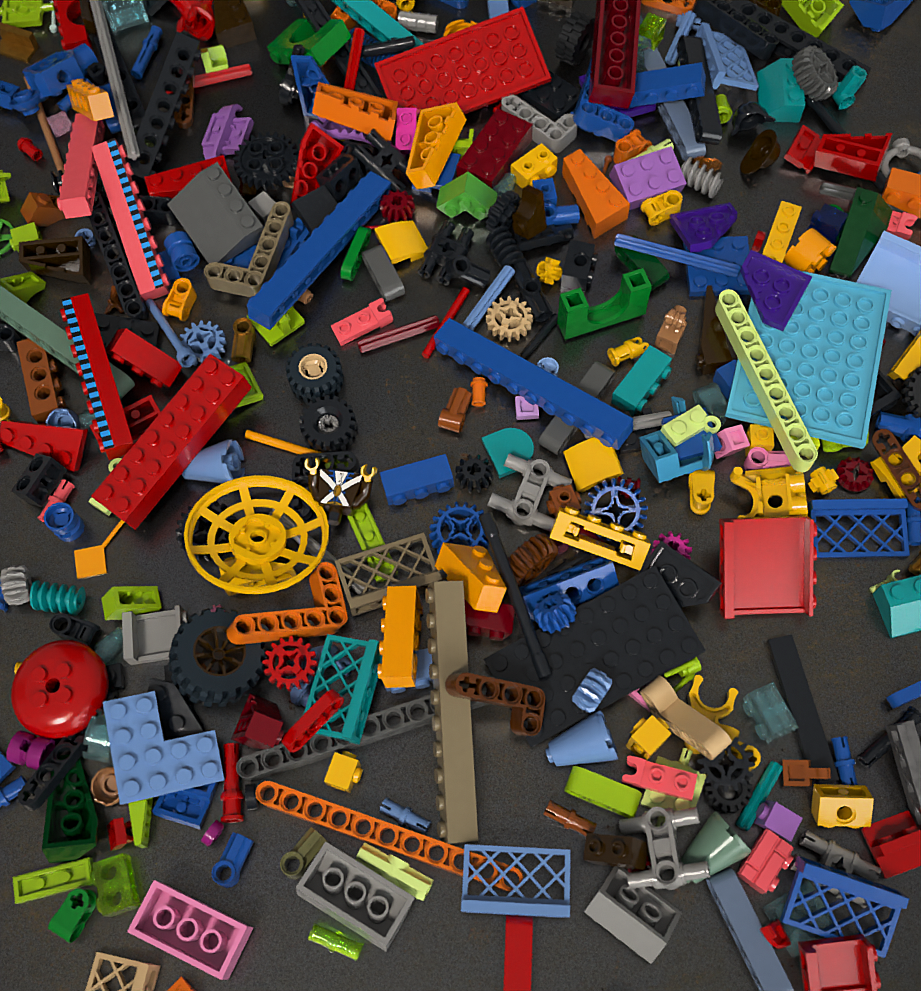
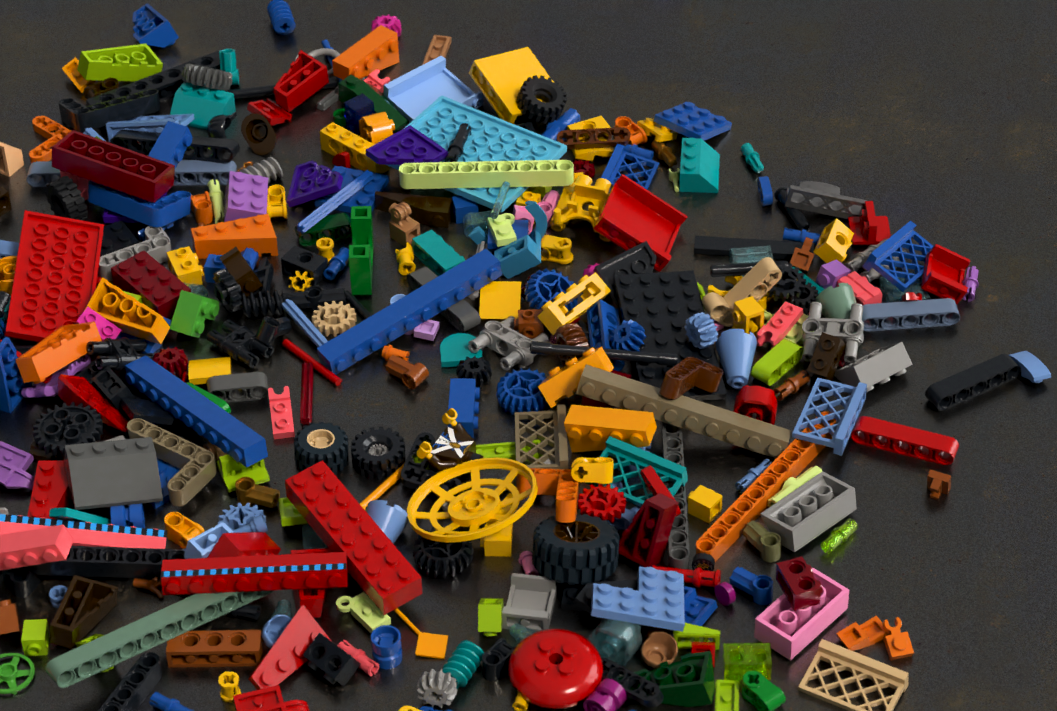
camera: 75 degrees left, 25 degrees down
none -> teal tile [49,507,111,524]
none -> light blue brick [184,522,234,559]
none -> yellow bush [316,237,335,264]
none -> blue pin [323,247,349,280]
none -> black pin [445,123,471,162]
none -> clear light blue bar [490,182,510,219]
none -> yellow piece [571,457,614,484]
none -> black axle [710,261,788,277]
none -> red brick [733,385,778,425]
none -> dark red brick [776,556,823,611]

